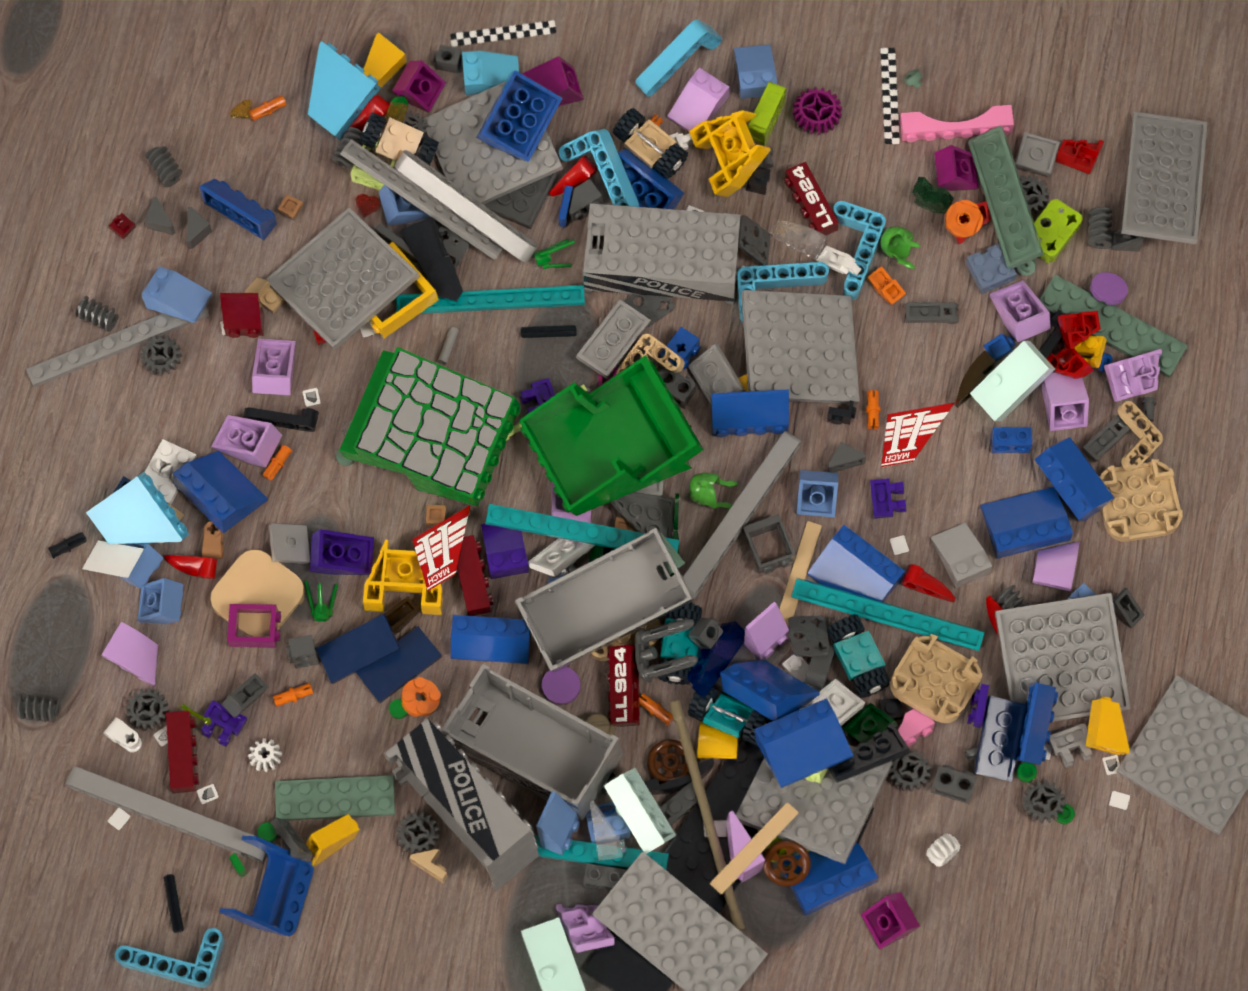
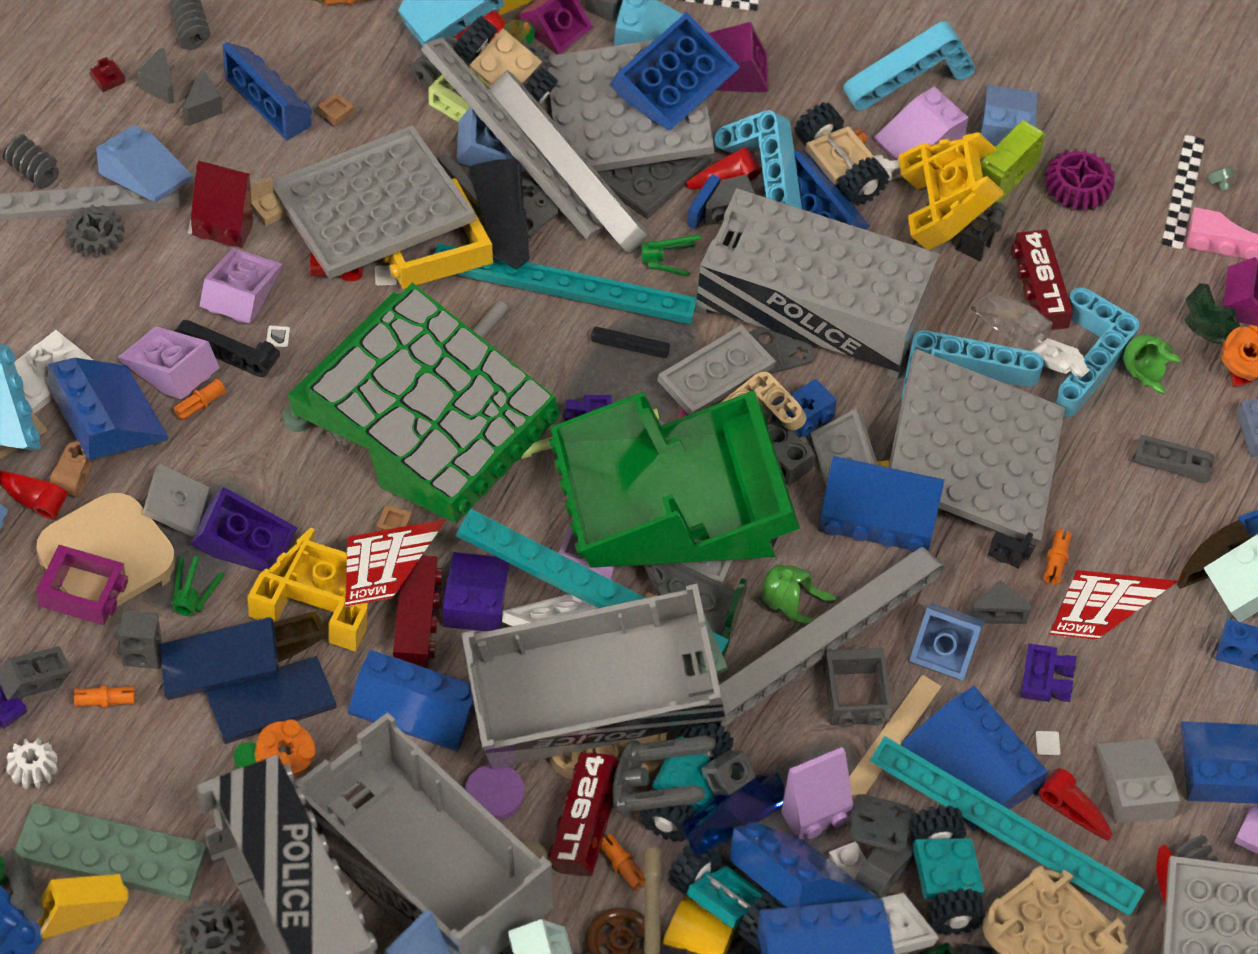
camera: 10 degrees right, 15 degrees down
clear red tile [356,194,380,217] -> none
dark grey axle [738,215,770,266] -> none
orange slope [866,266,906,305] -> none

